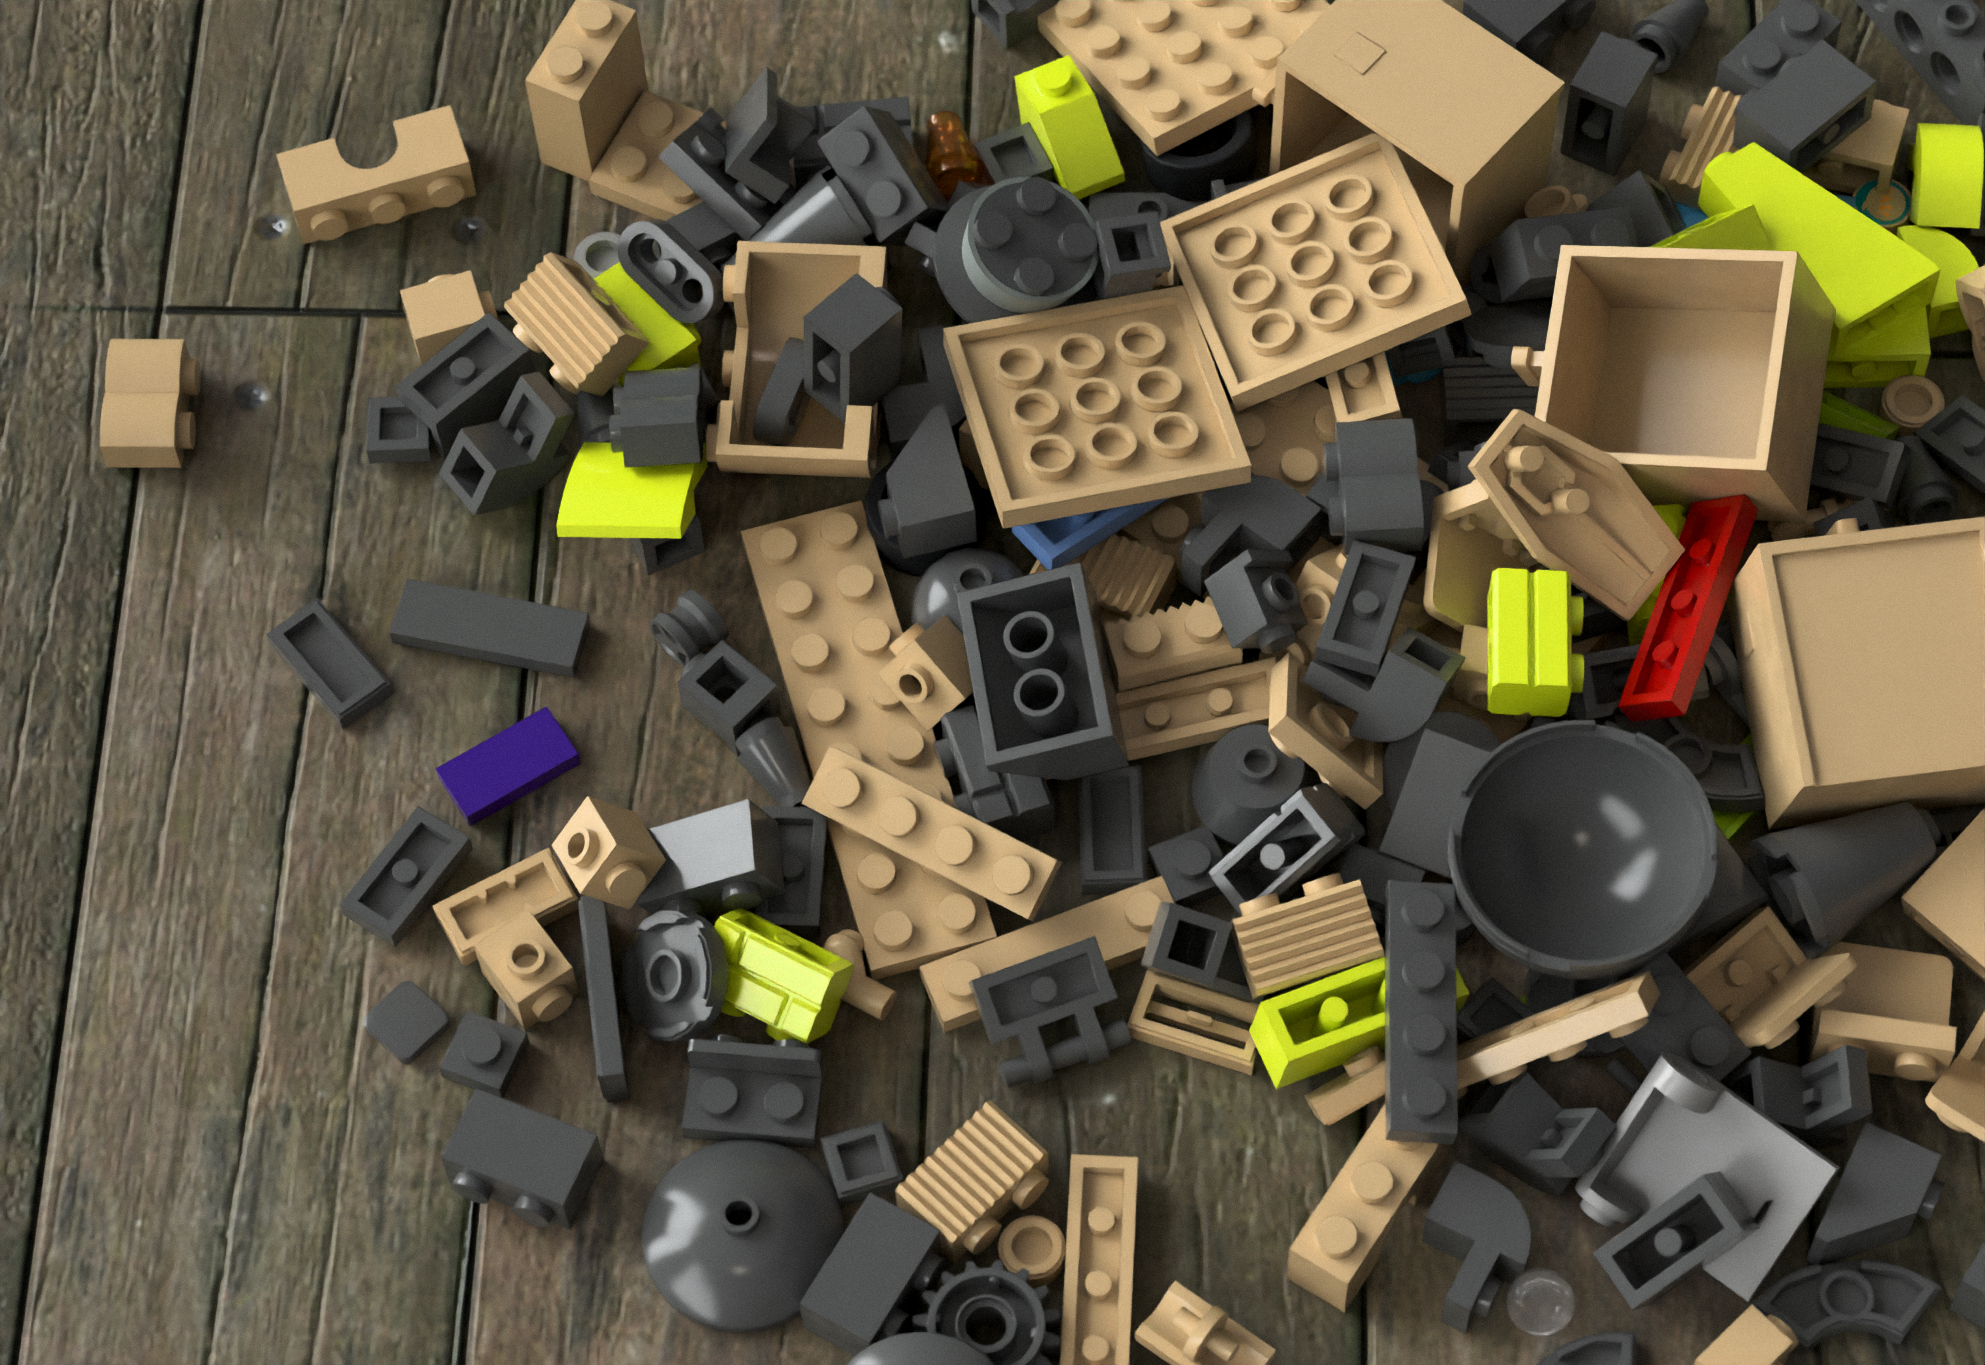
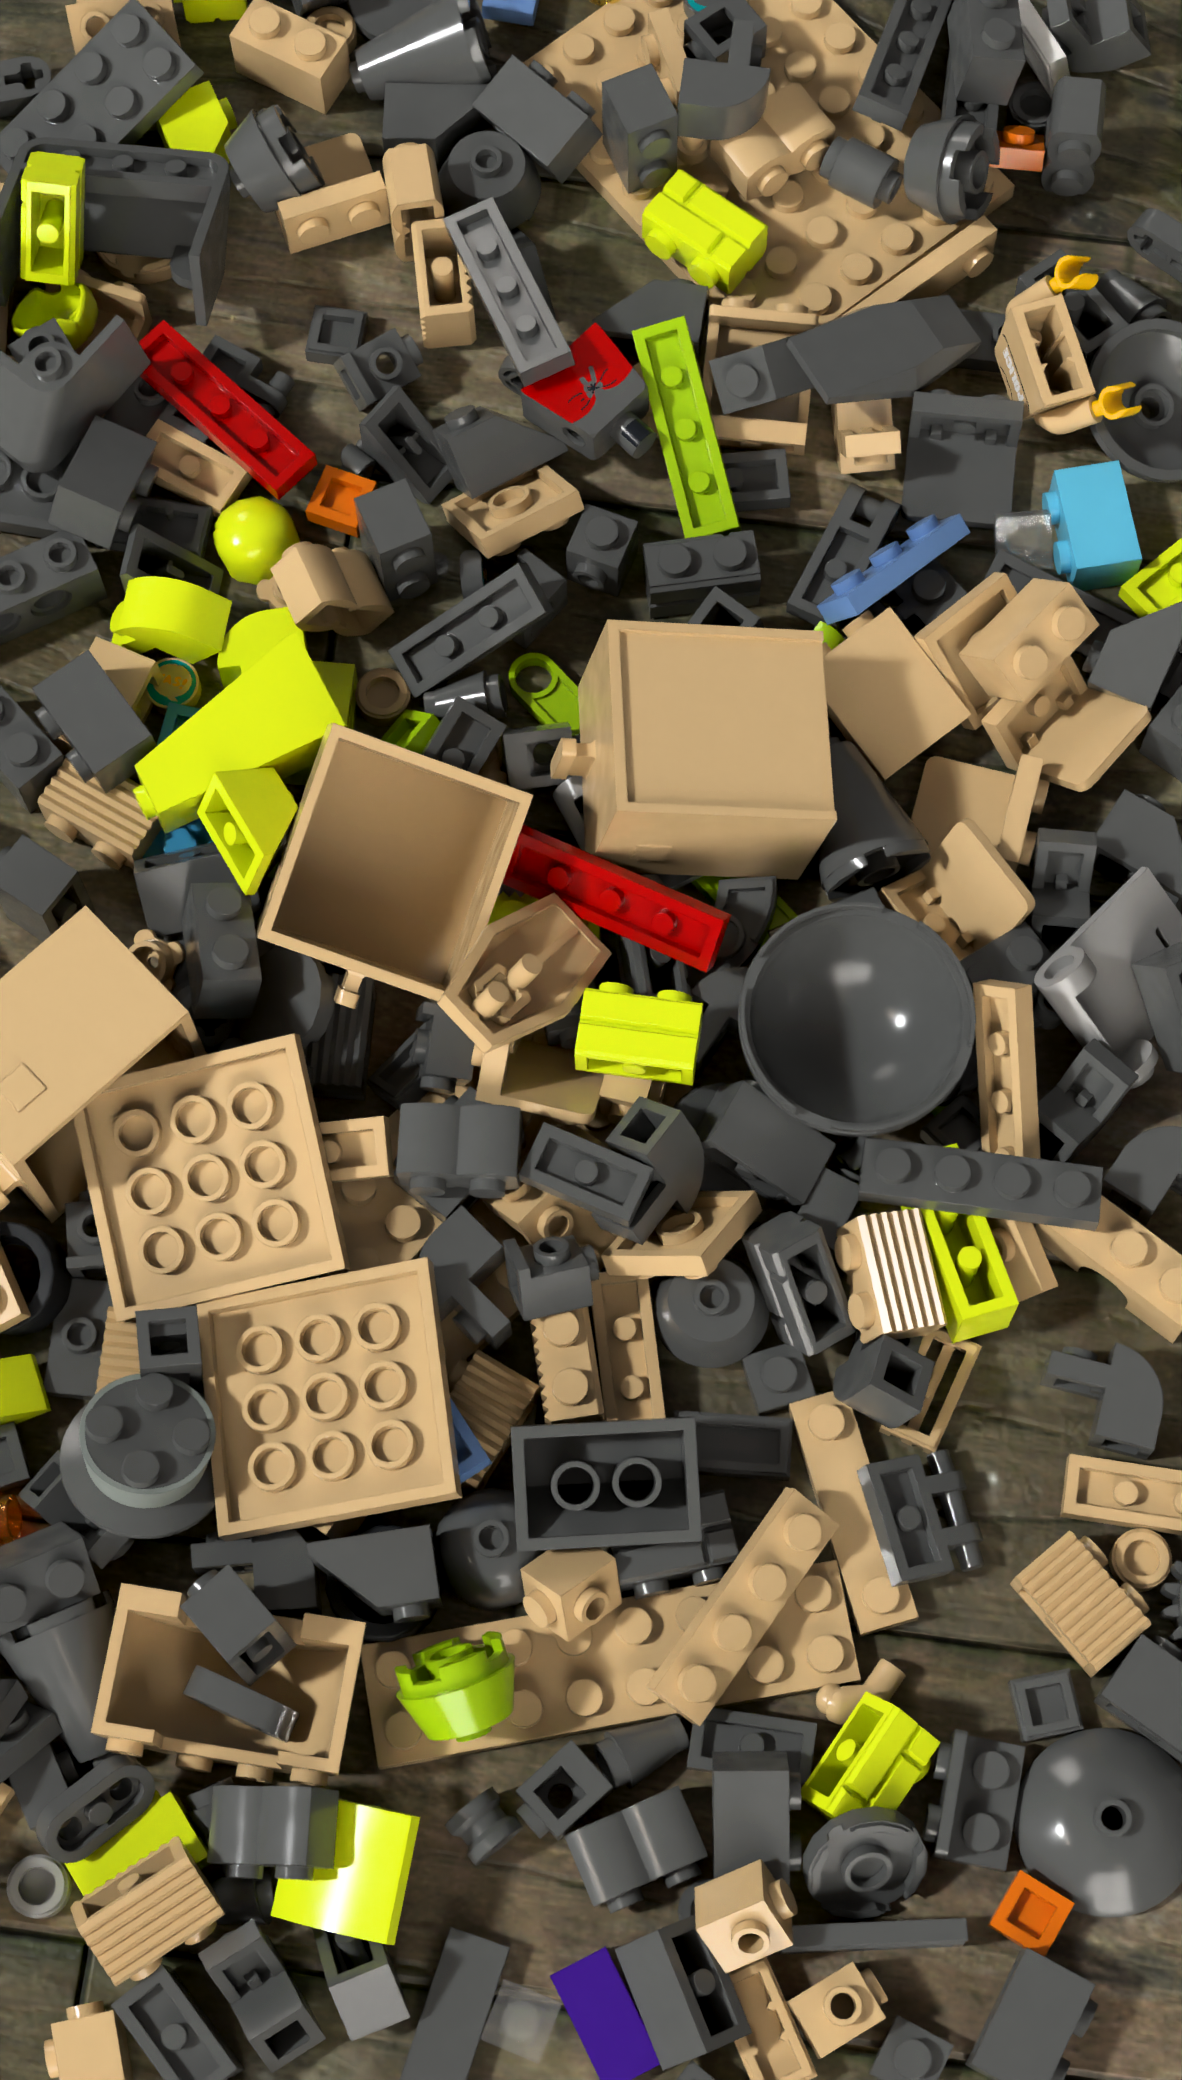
camera: 85 degrees left, 10 degrees up
none -> slope [312,1927,410,2041]
none -> lime cone [394,1631,515,1742]
none -> clear plate [480,1979,563,2064]
none -> dark grey brick [564,1785,708,1914]
none -> dark grey brick [614,1915,752,2071]
none -> orange plate [987,1870,1075,1957]
none -> dark grey brick [1040,1342,1164,1461]

